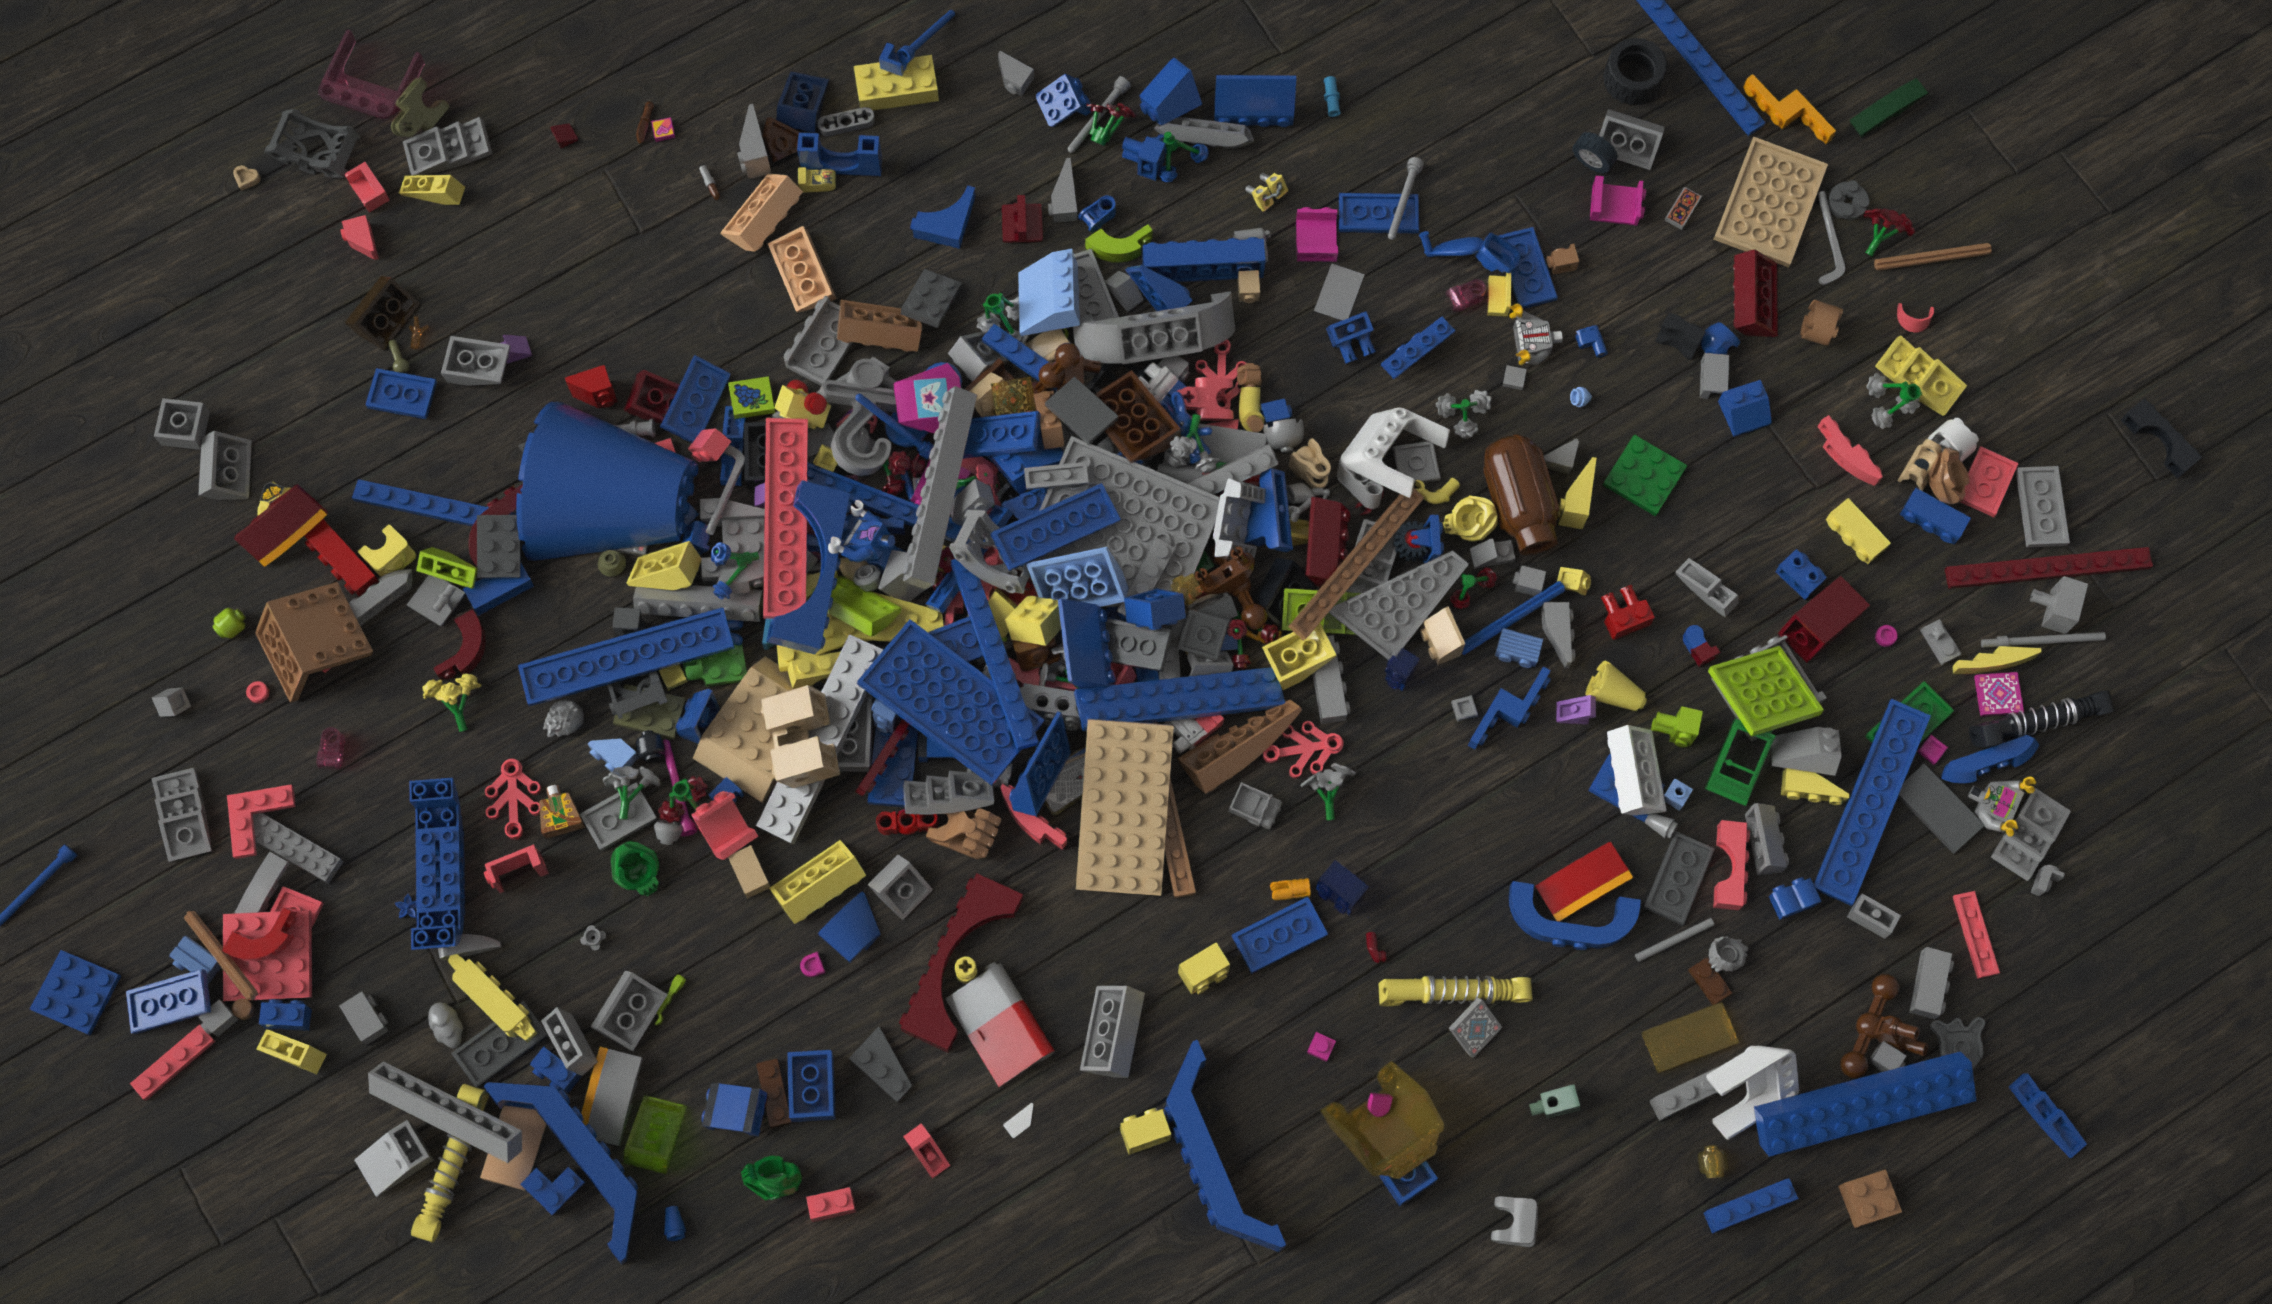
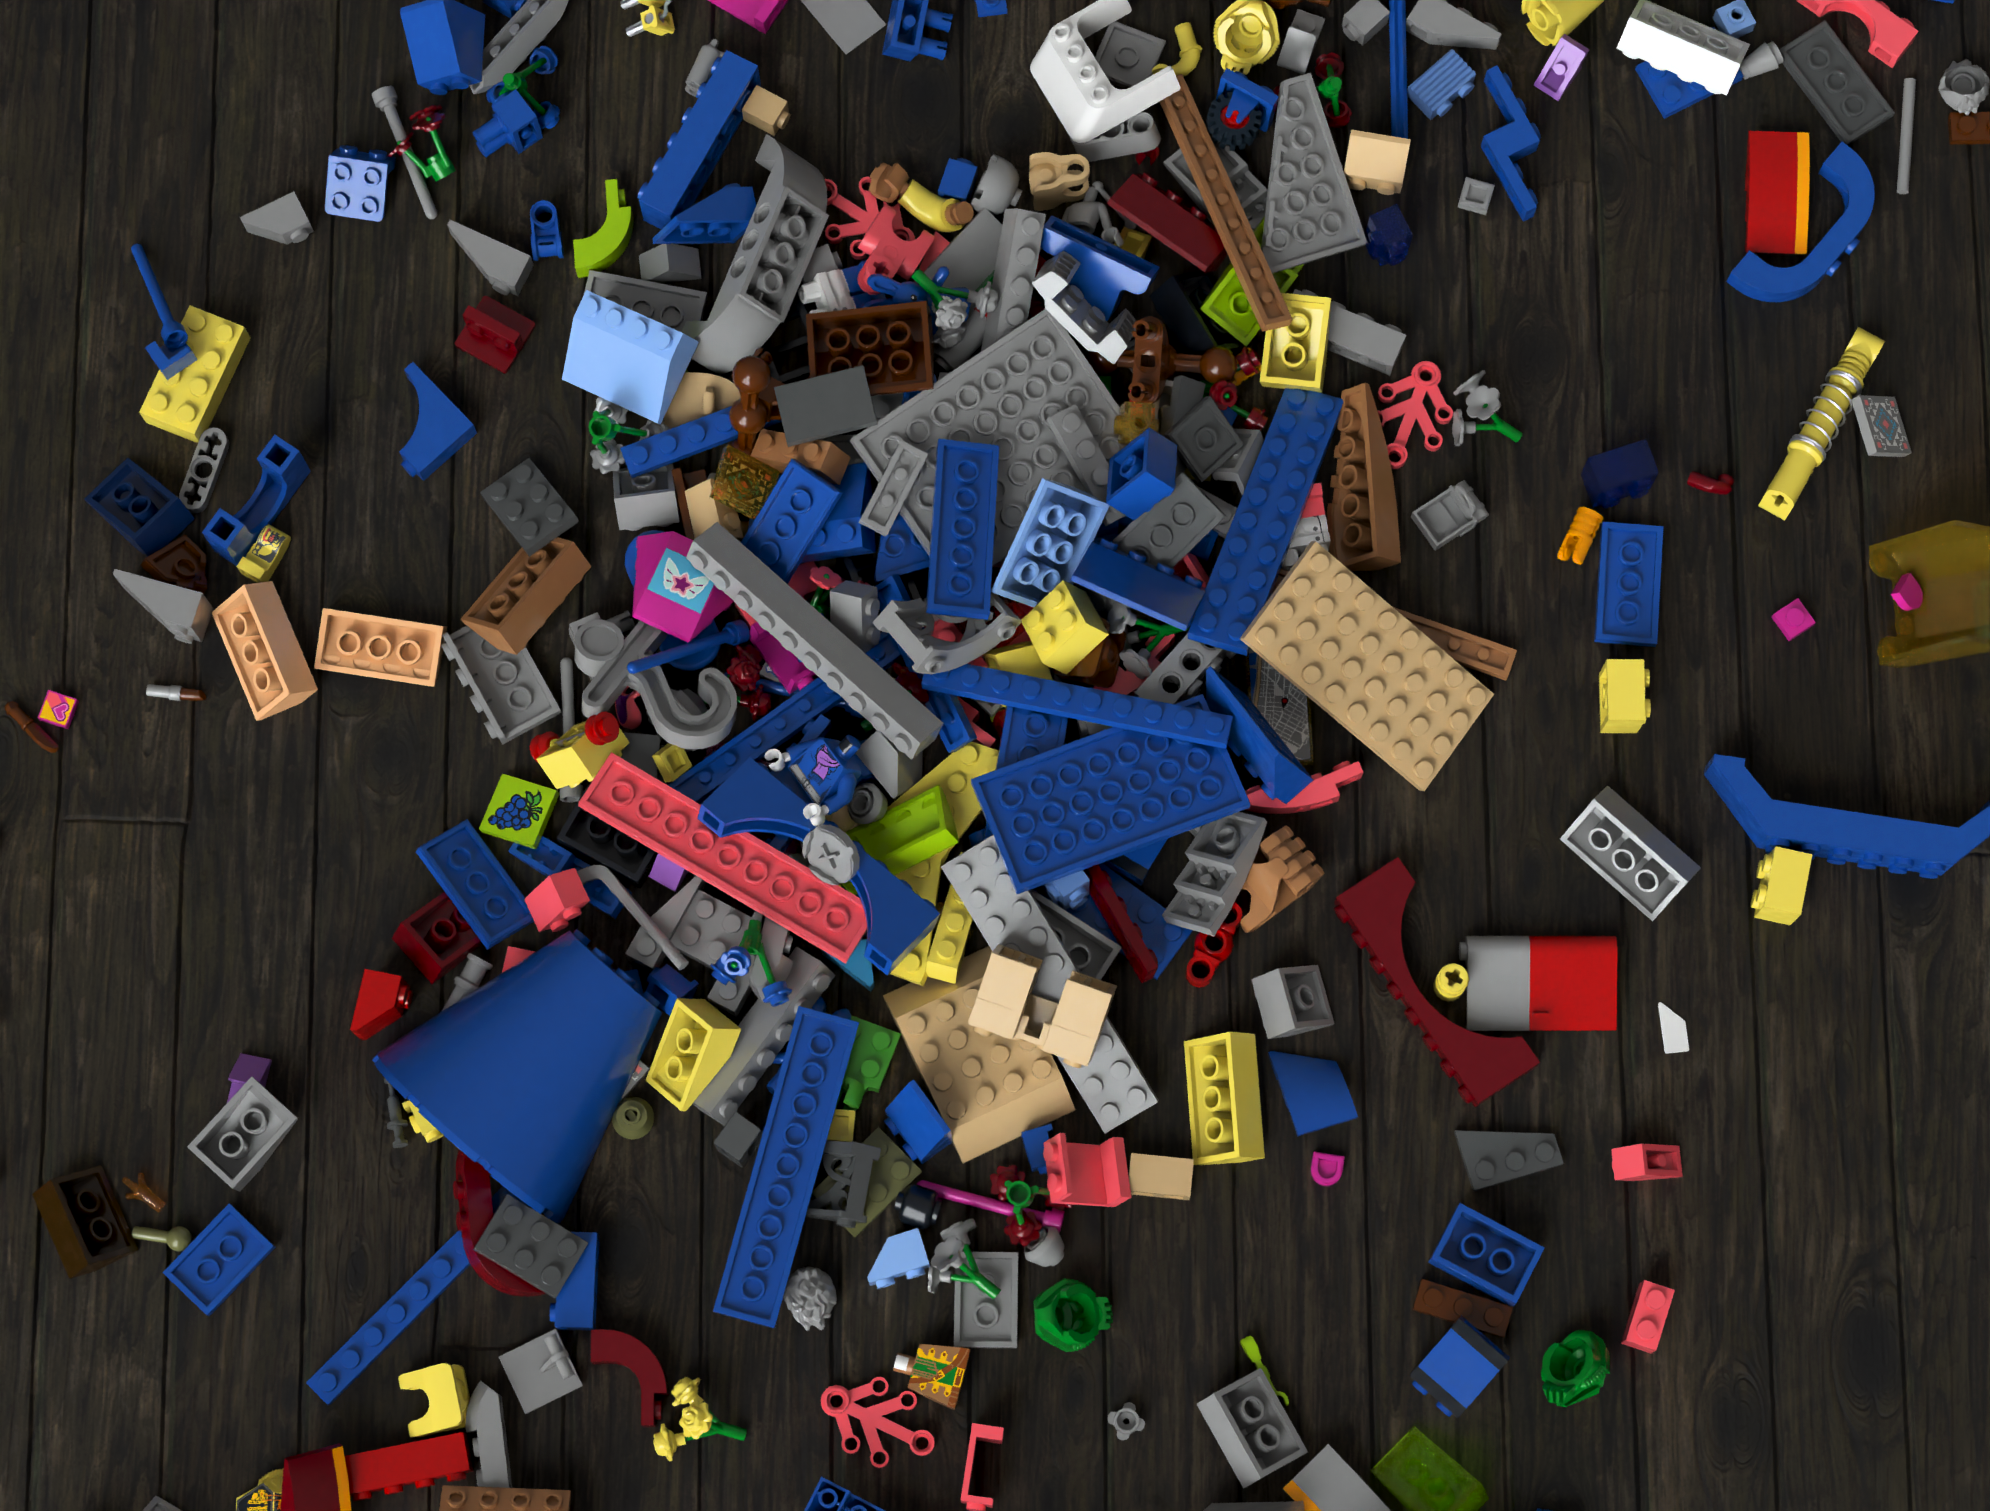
camera: 55 degrees left, 5 degrees up
lime slope [417,547,478,589] -> none
none -> light grey tile [802,825,860,885]

